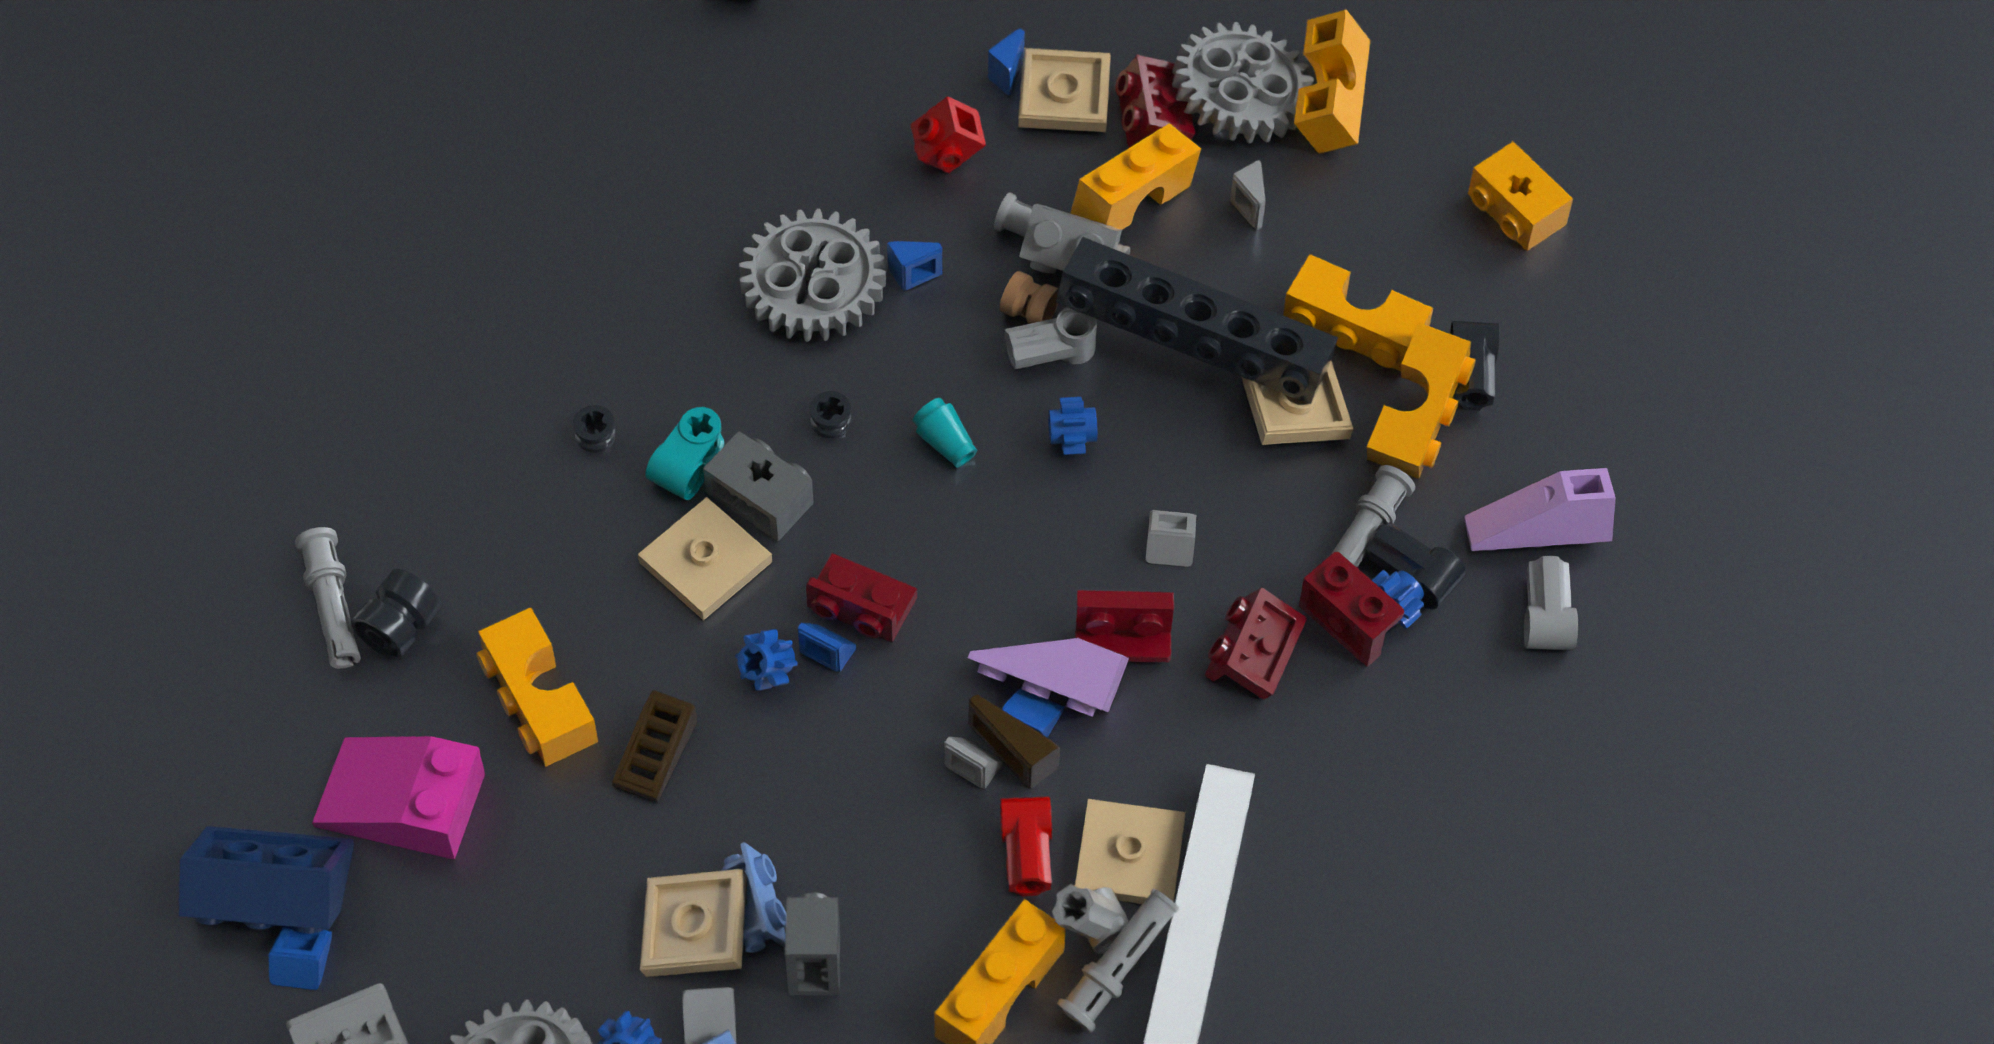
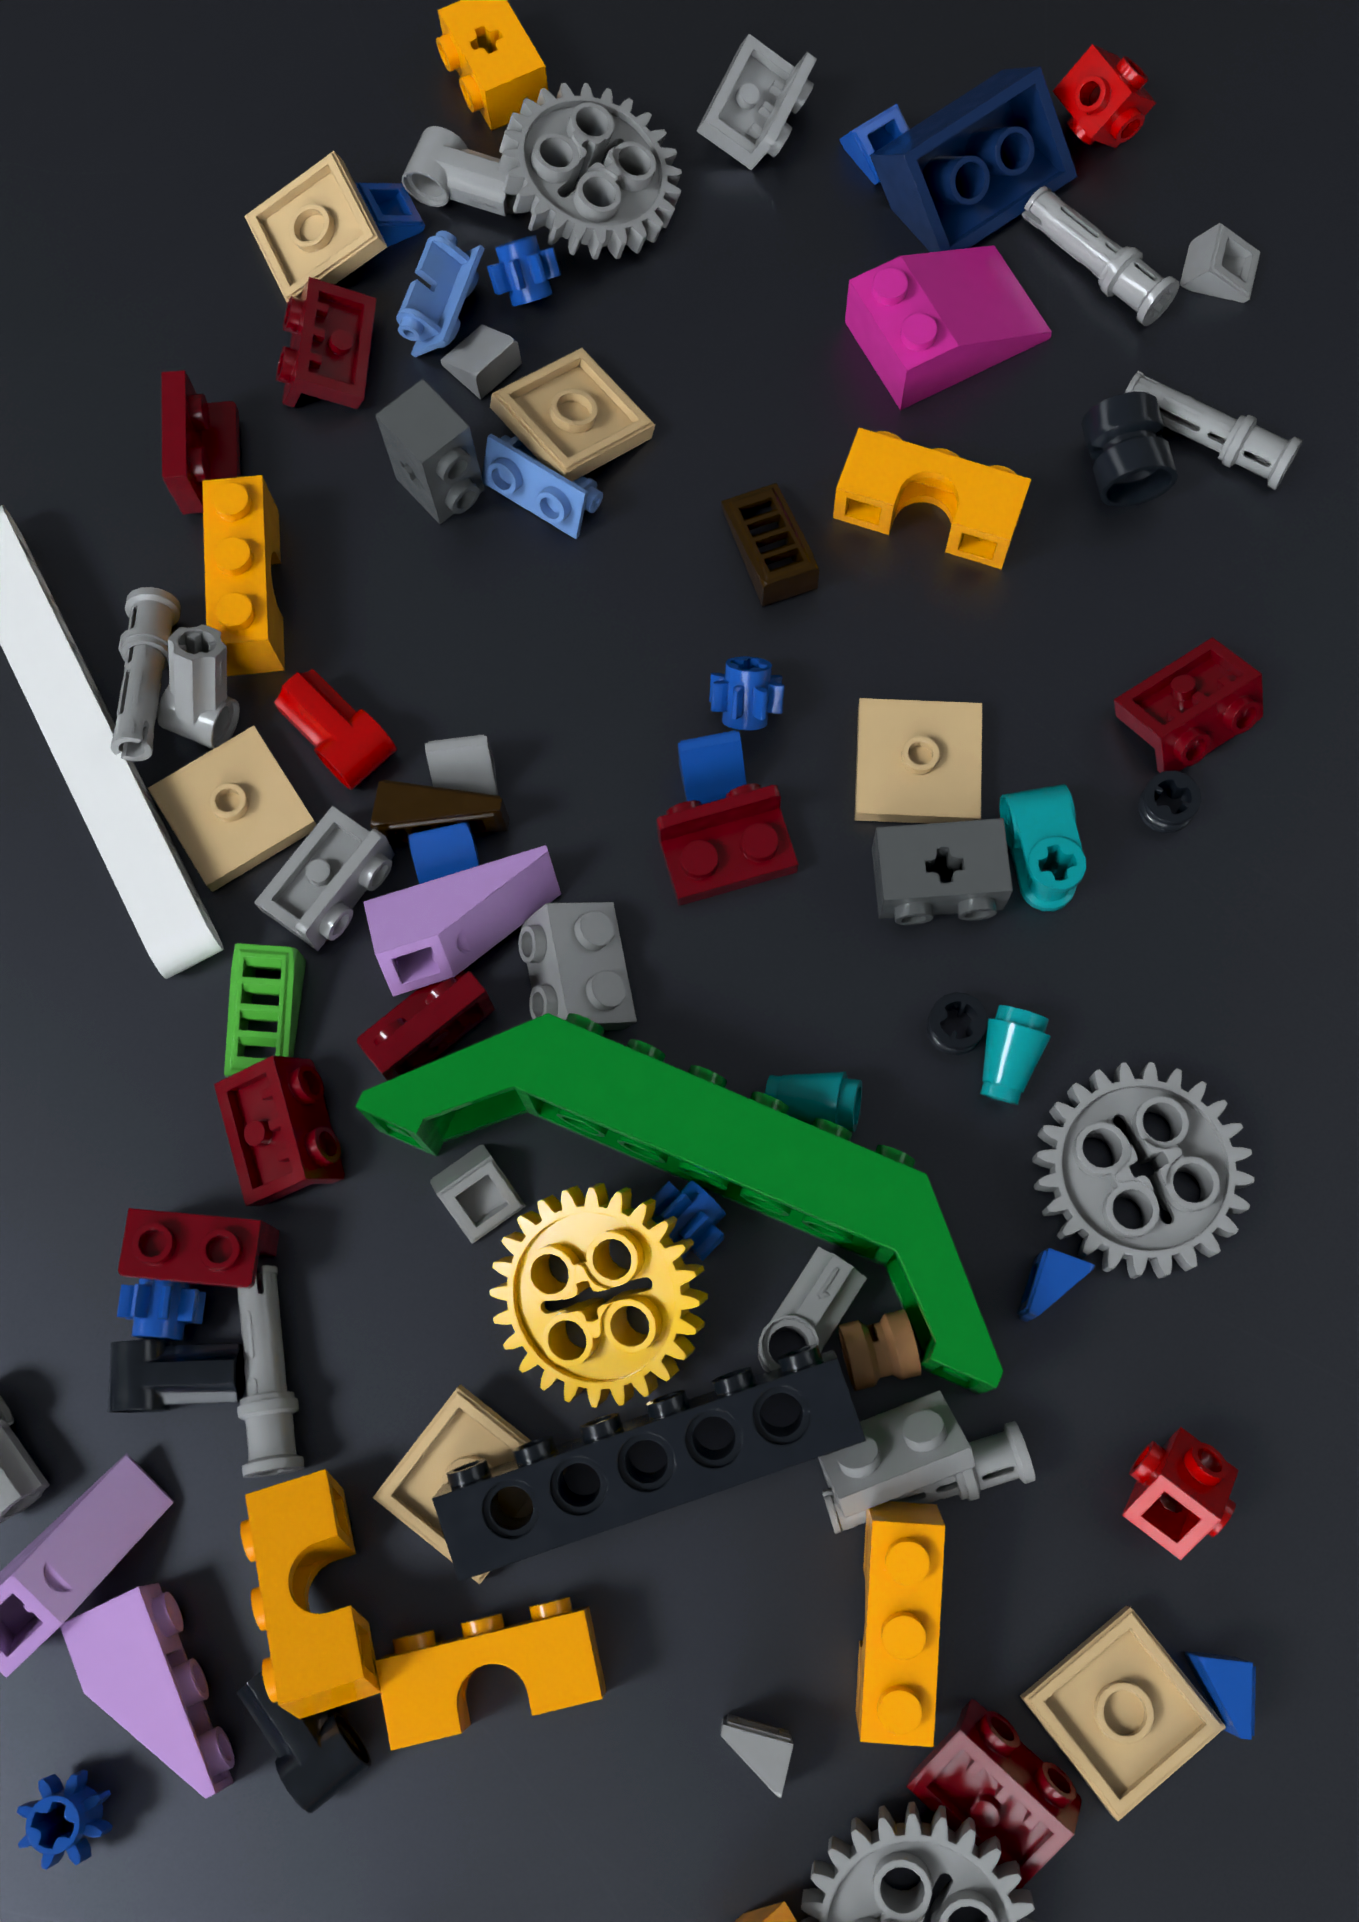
camera: 145 degrees right, 15 degrees up
none -> blue gear [17,1769,113,1870]
none -> lavender slope [60,1583,235,1799]
none -> bright green slope [224,943,306,1077]
none -> light grey bracket [254,806,395,951]
none -> green slope [355,1013,1003,1395]
none -> yellow gear [490,1183,708,1408]
none -> light grey bracket [518,902,637,1030]
none -> teal cone [980,1005,1051,1105]
none -> light grey pin [1022,186,1180,326]
none -> red brick [1052,44,1156,148]
none -> dark red bracket [1114,637,1264,773]
none -> light grey slope [1180,223,1261,303]

